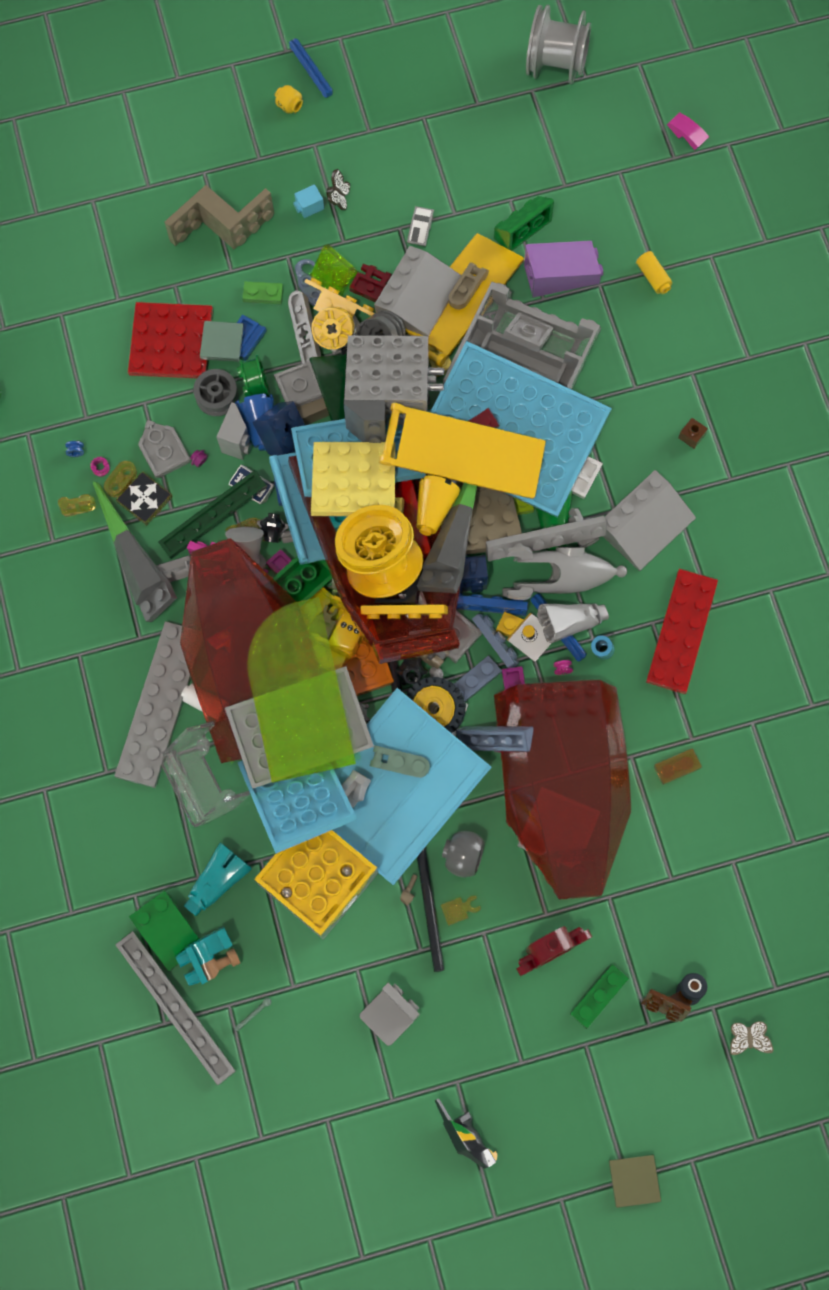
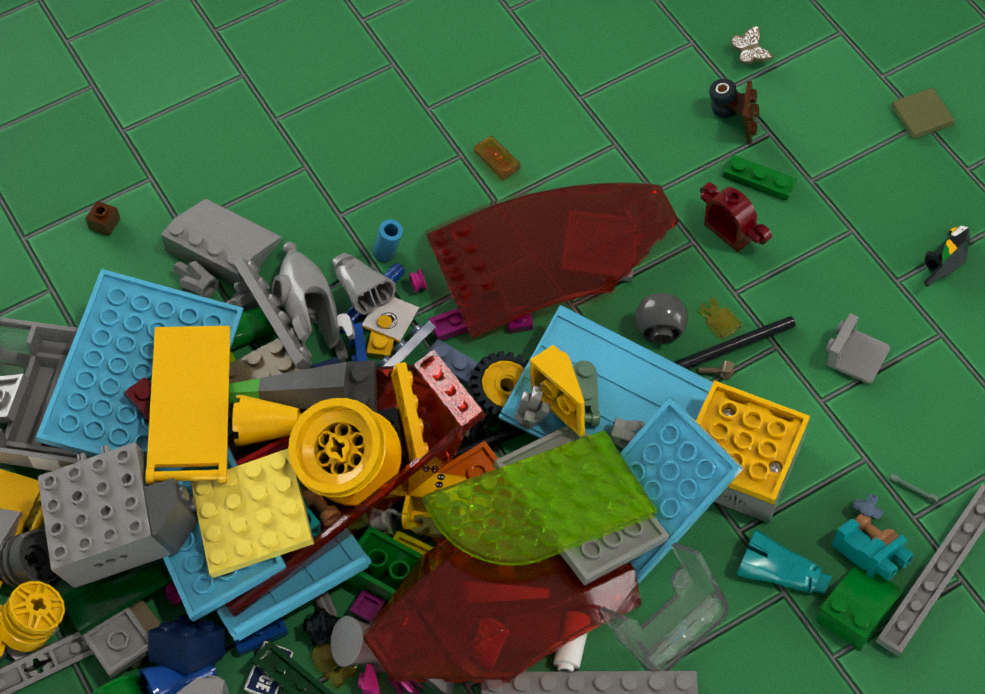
camera: 105 degrees left, 15 degrees down
sand blue slope [456,726,533,751] -> none
red plate [646,569,718,694] -> none
none -> light grey rock [173,261,219,298]
none -> light grey rock [515,386,551,429]
none -> yellow slope [530,345,585,437]
none -> sand blue plant [853,494,884,519]

